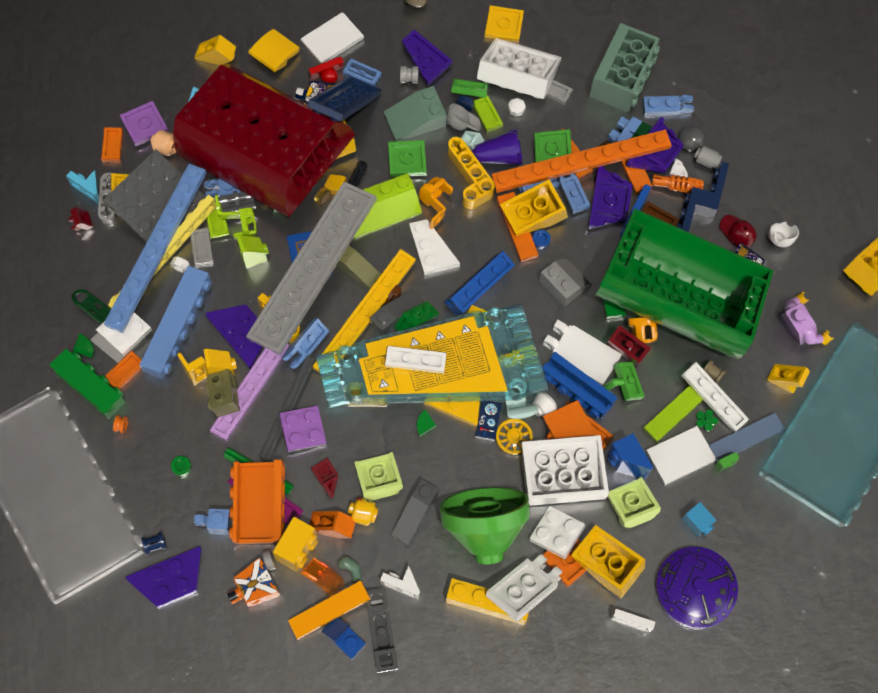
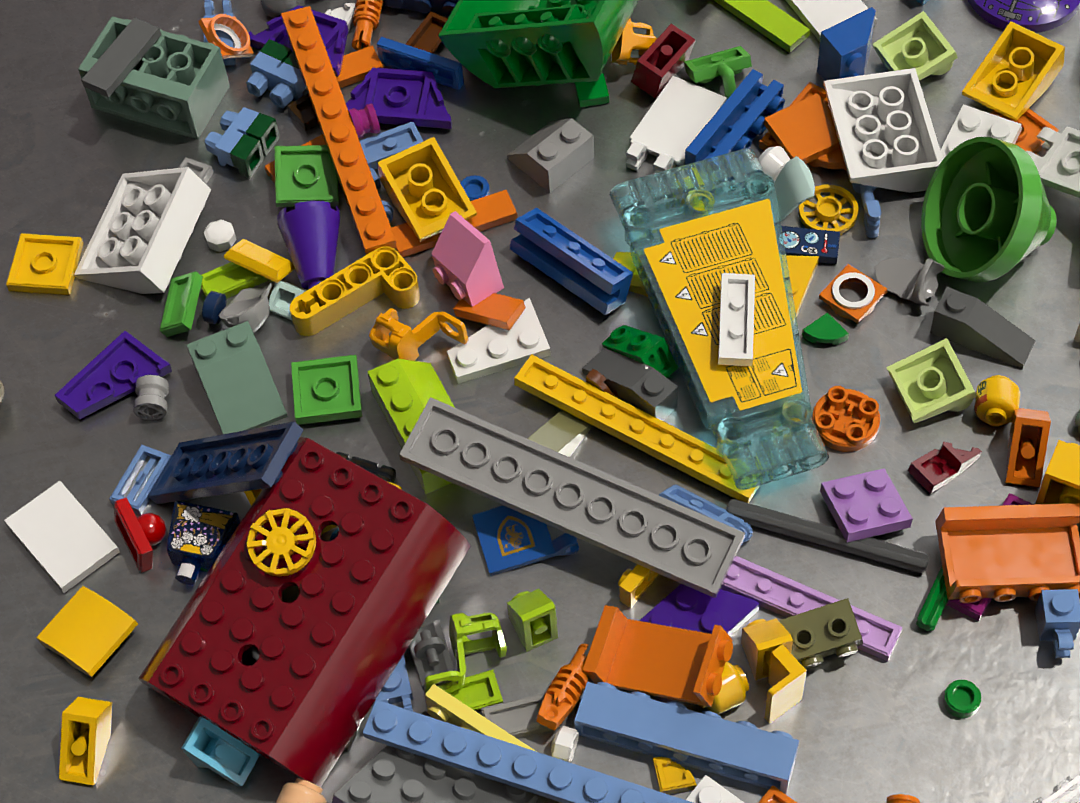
camera: 85 degrees left, 10 degrees down
none -> dark grey tile [81,17,162,98]
none -> orange piece [198,14,254,59]
none -> hips [205,107,280,179]
none -> yellow tile [223,239,294,283]
none -> yellow wheel [247,508,316,576]
none -> magenta wheel [348,103,381,139]
none -> bright pink slope [431,211,504,307]
none -> orange tile [453,293,526,330]
none -> orange hinge [536,644,589,731]
none -> orange panel [582,605,733,707]
none -> yellow tile [653,757,697,795]
none -> yellow head [699,662,749,714]
none -> orange tile [812,386,880,452]
none -> orange piece [819,264,887,324]
none -> medium blue hinge [852,183,881,238]
none -> light grey piece [874,257,945,306]

